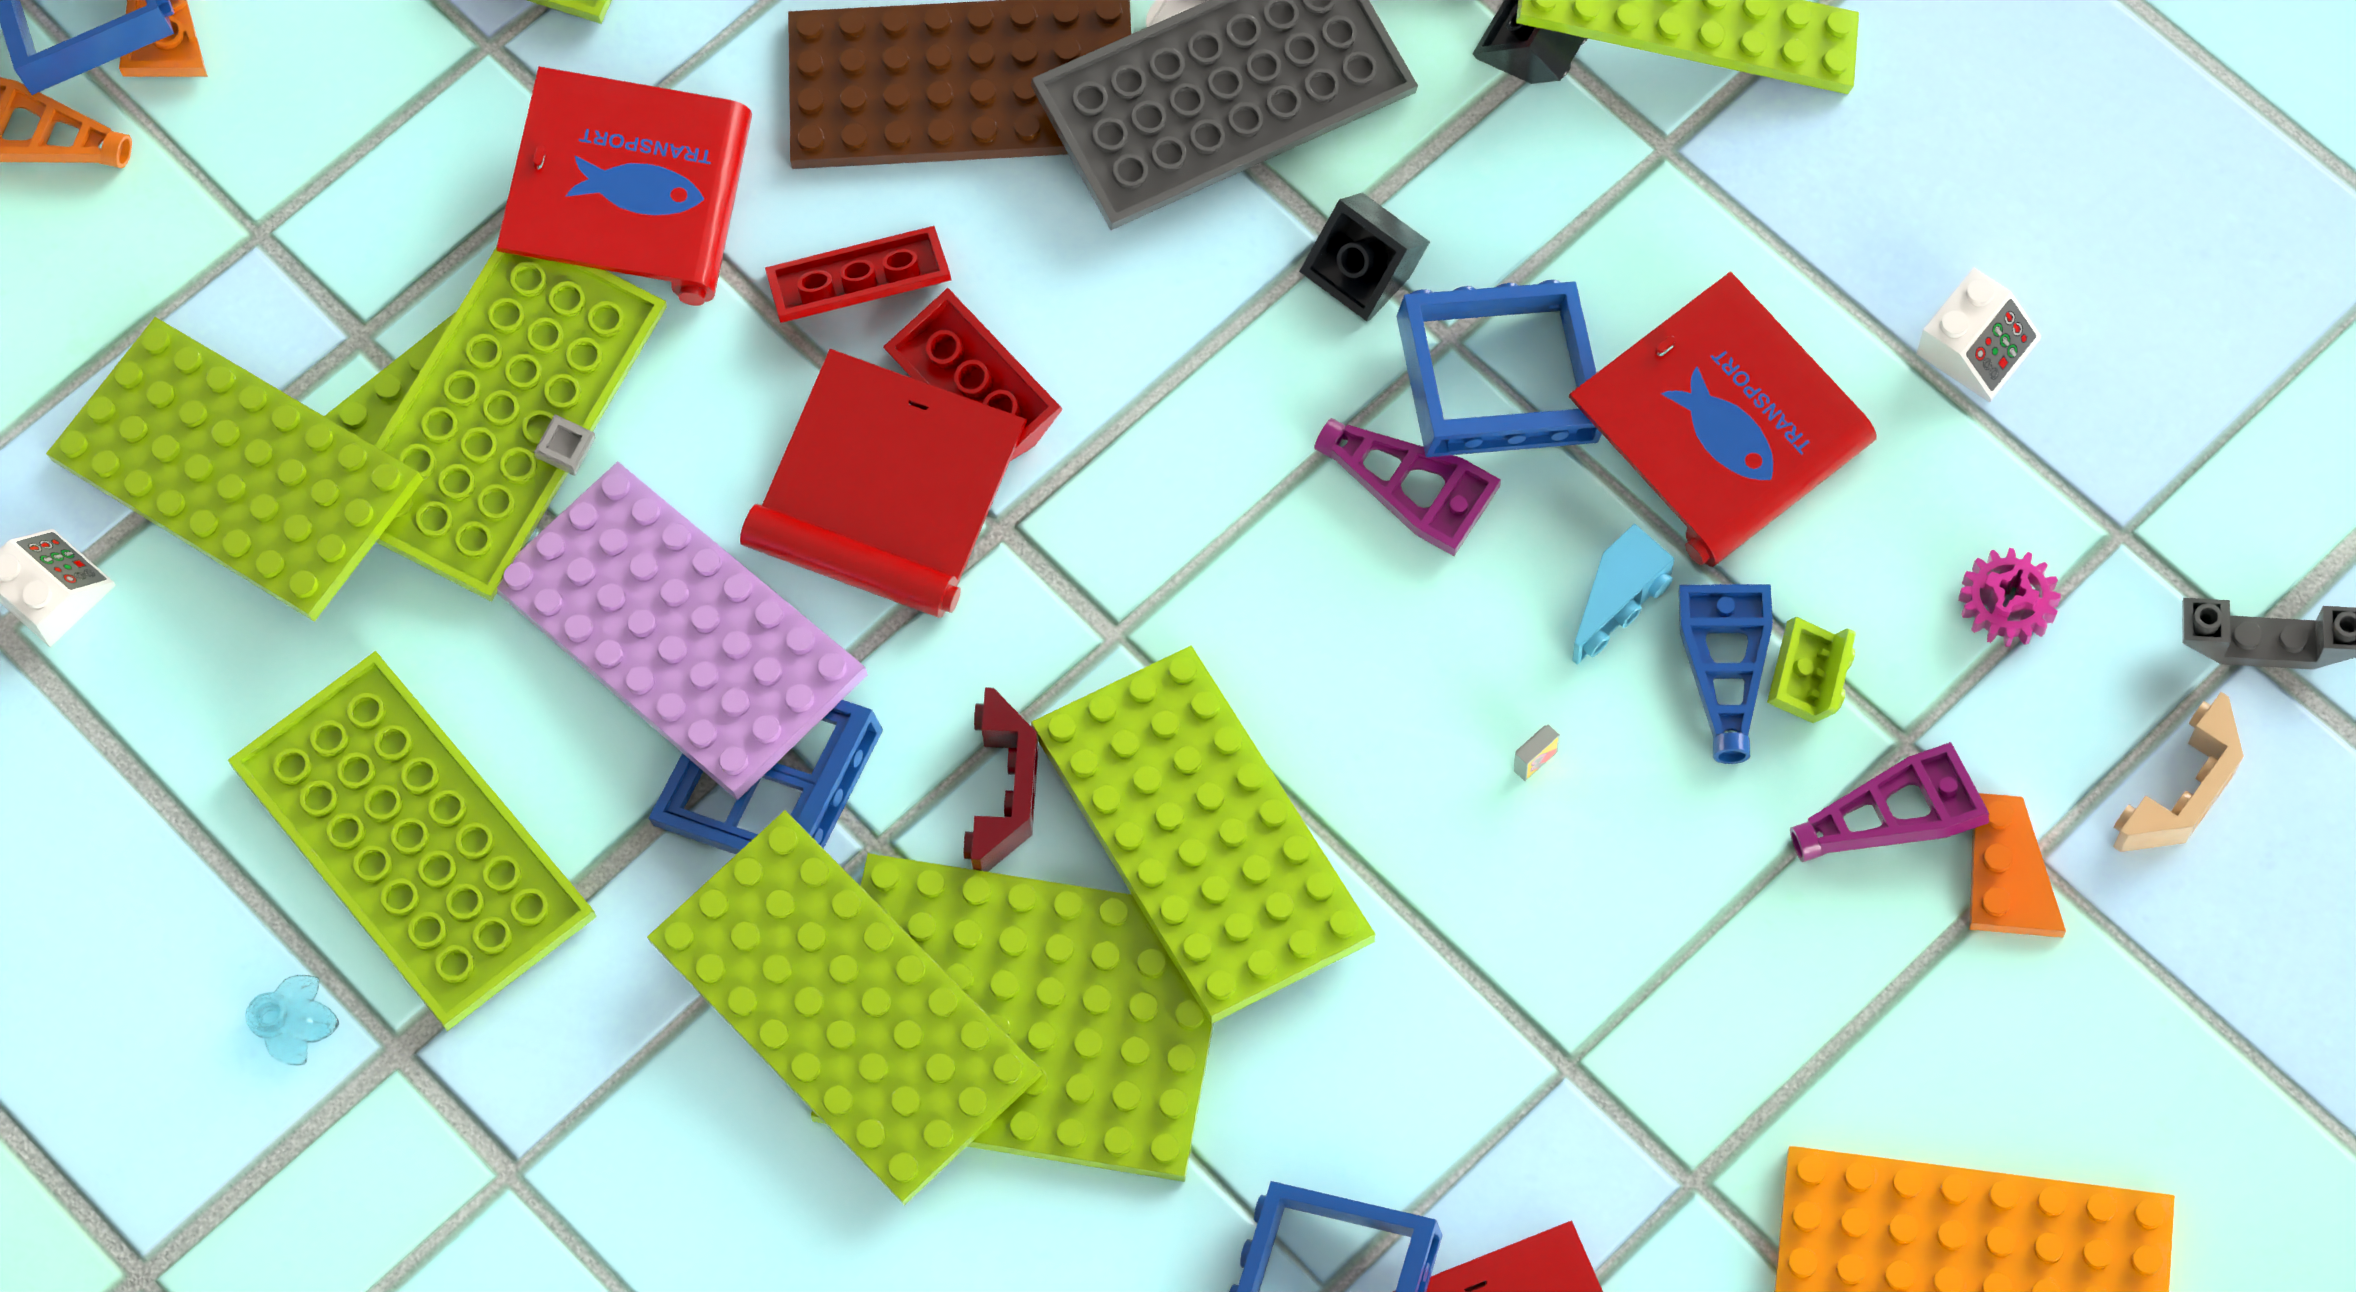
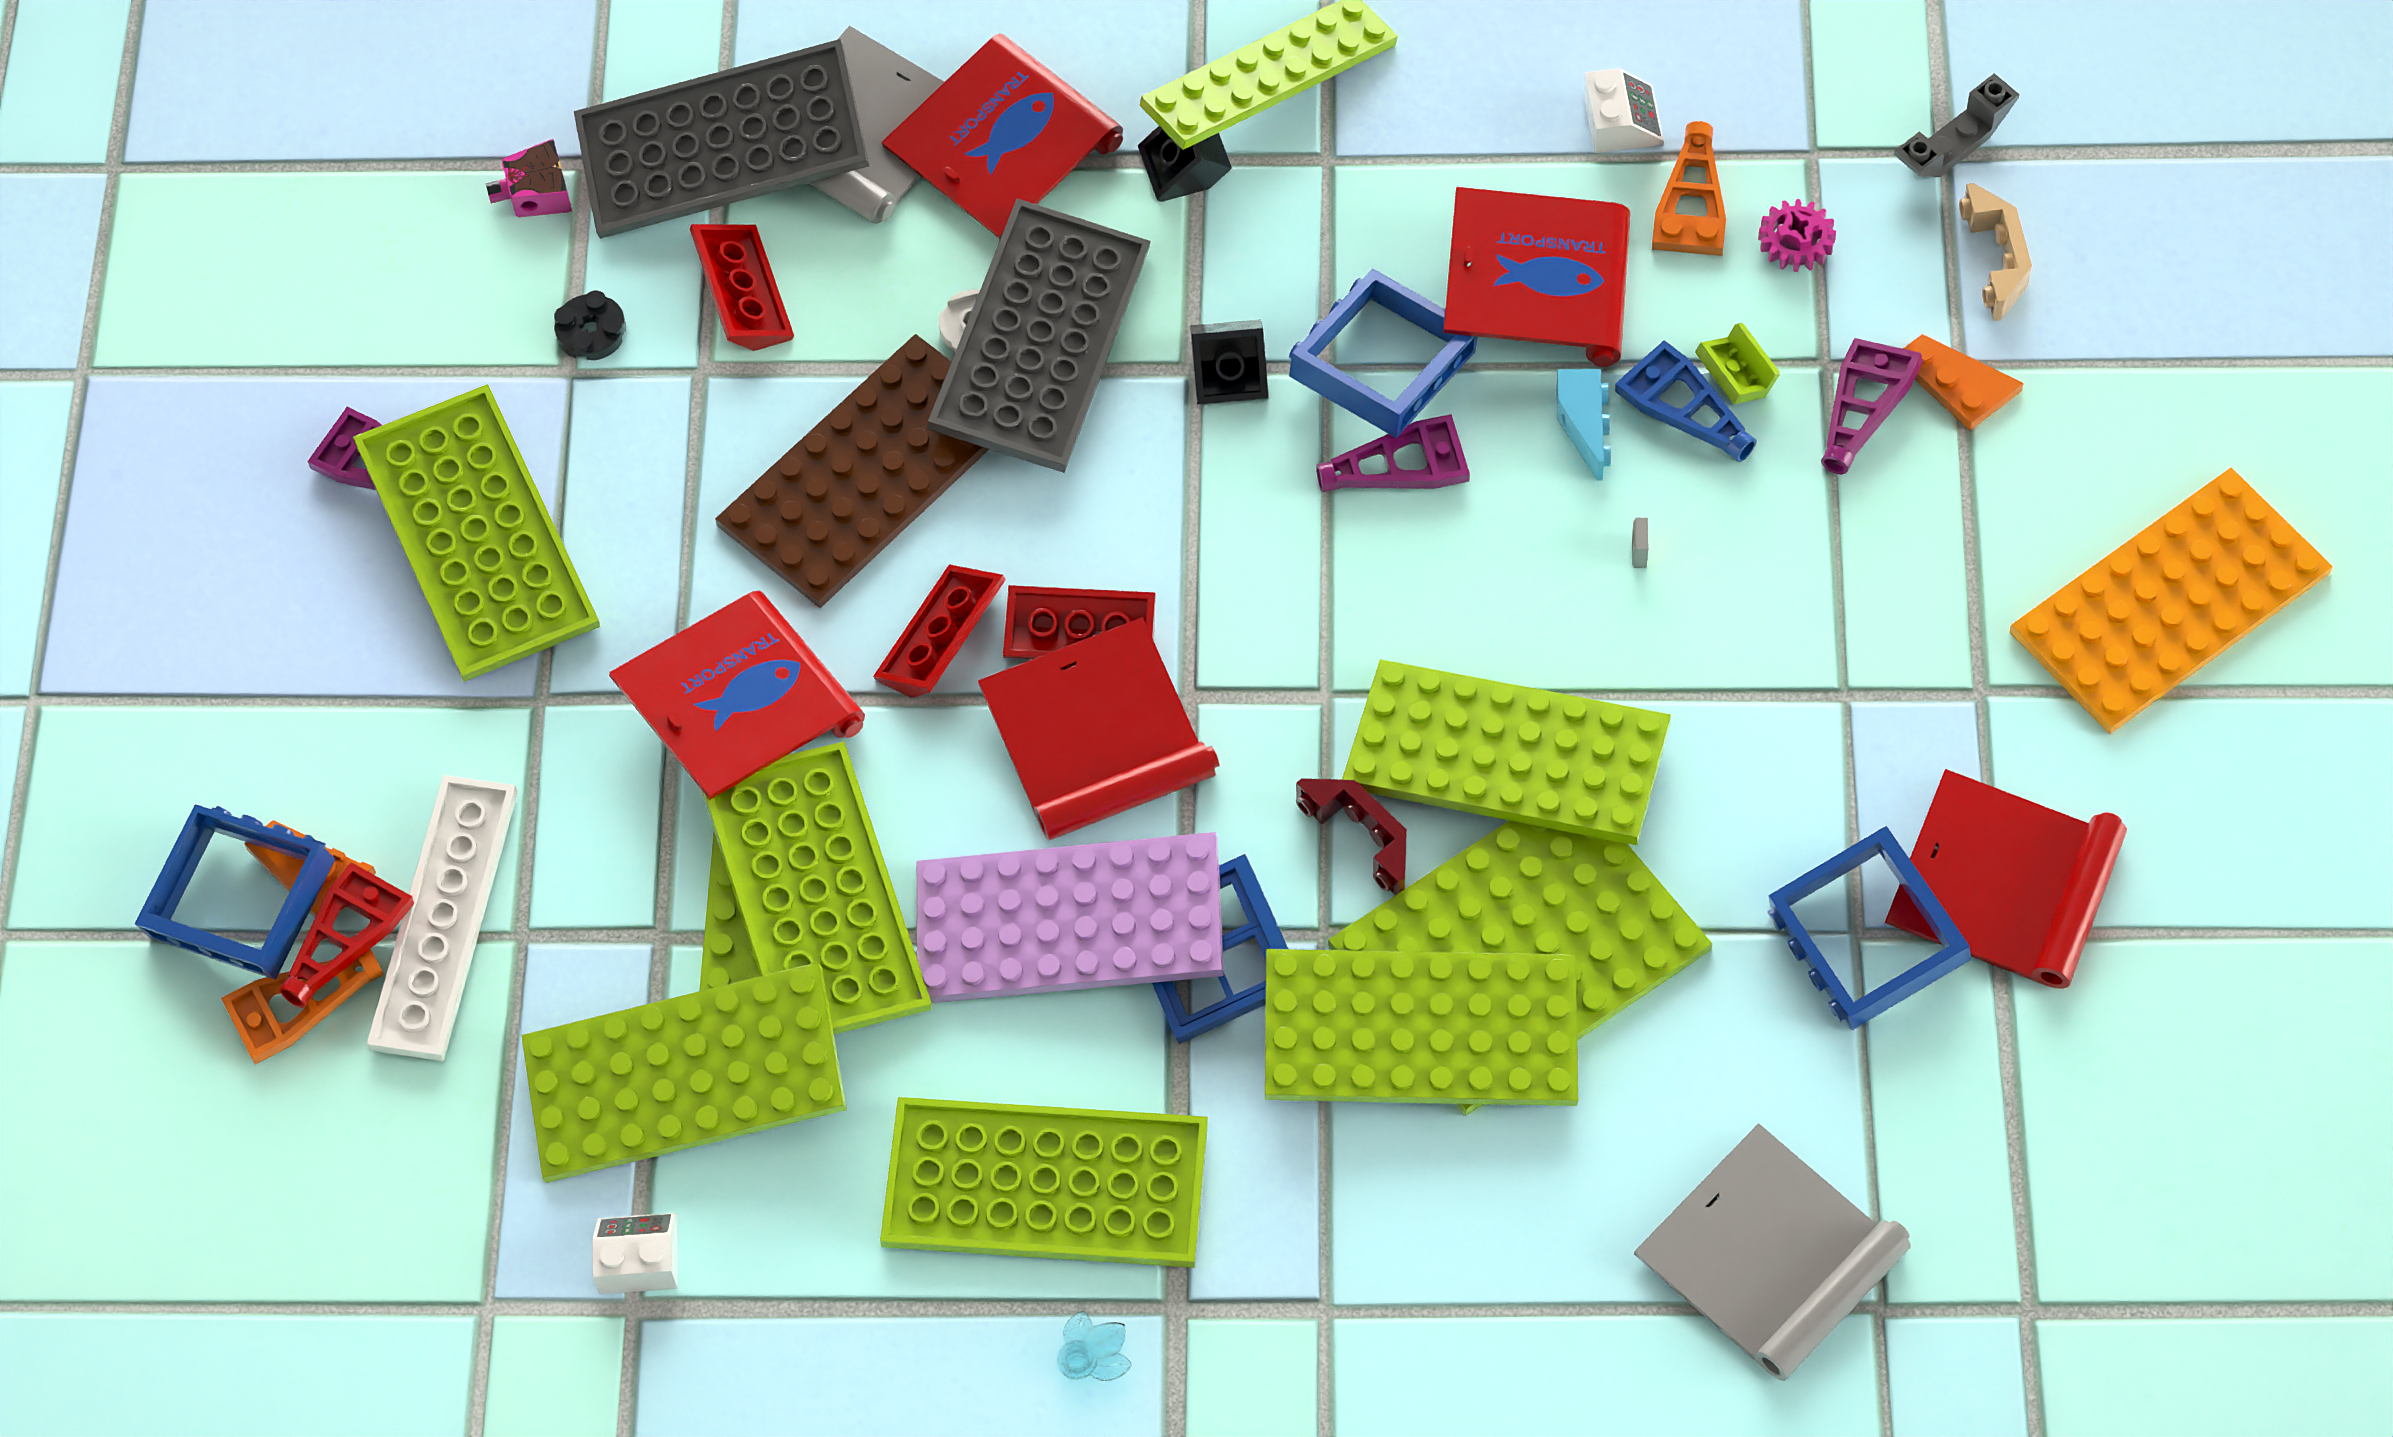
camera: 45 degrees left, 5 degrees down
light grey tile [534,414,595,476] -> none
none -> red plate [279,862,414,1008]
none -> white plate [367,775,518,1062]
none -> orange plate [1652,121,1726,256]

